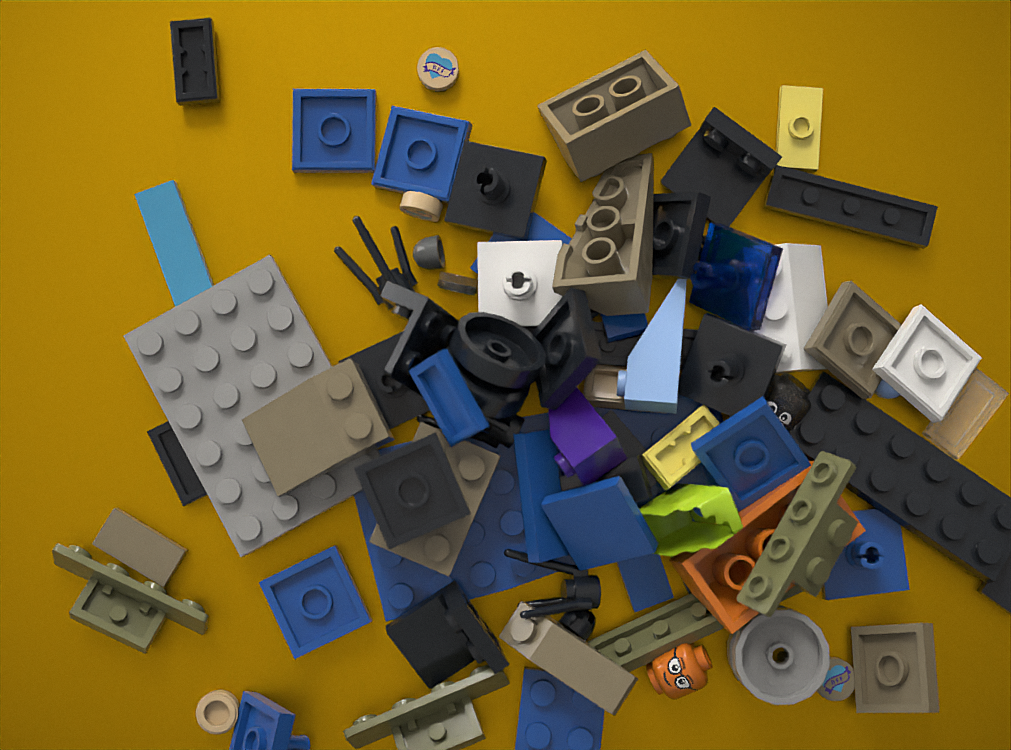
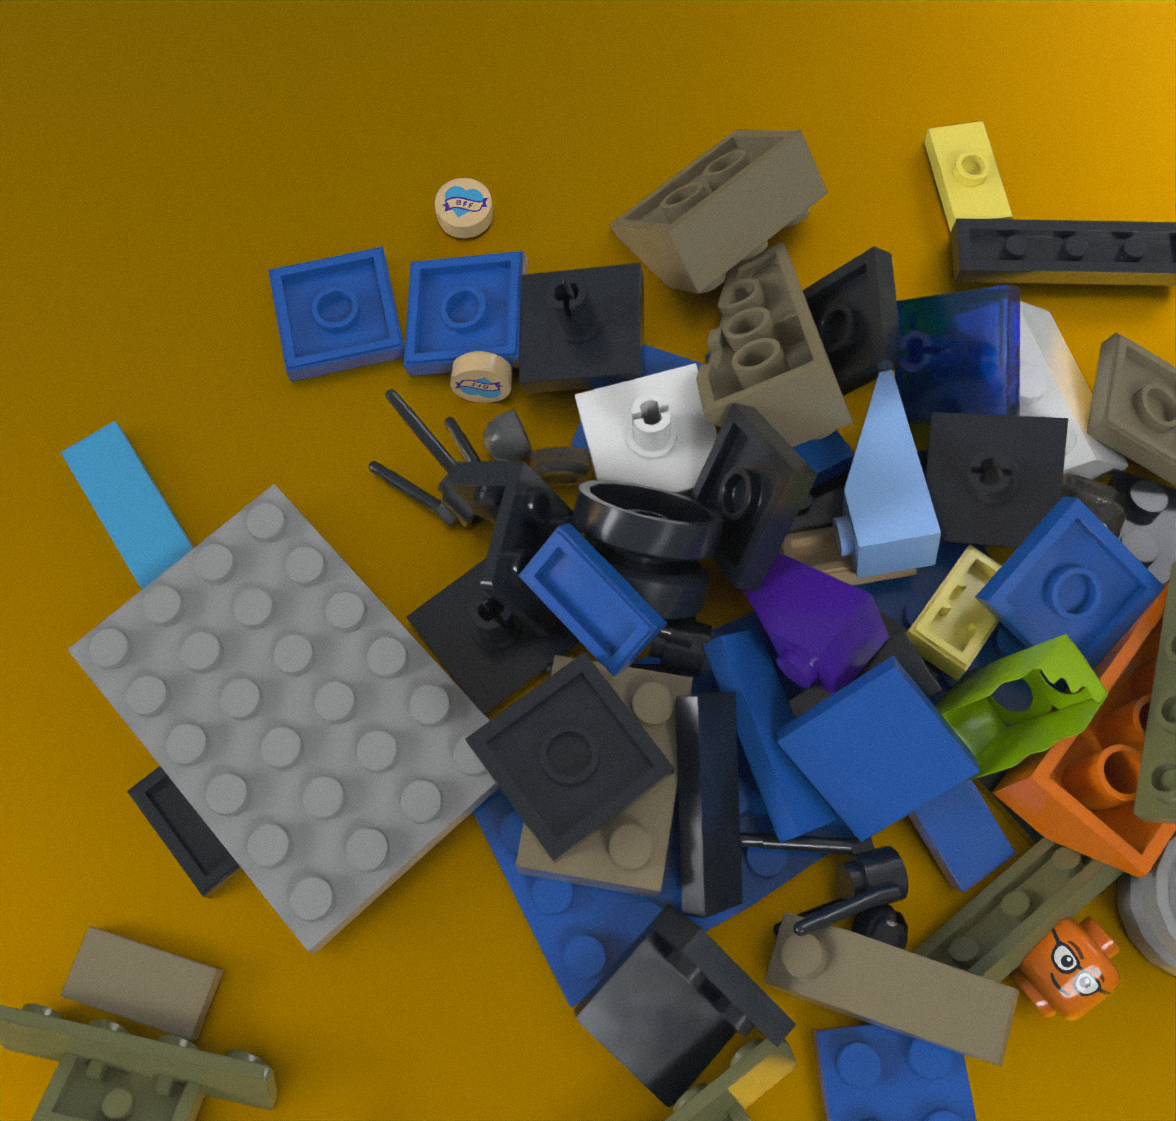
camera: 15 degrees left, 15 degrees down
black plate [170,18,220,106] -> none
dark tan slope [242,358,395,497] -> none
blue plate [259,545,373,659] -> none
black bracket [660,107,782,231] -> none
none -> black tile [675,691,743,918]

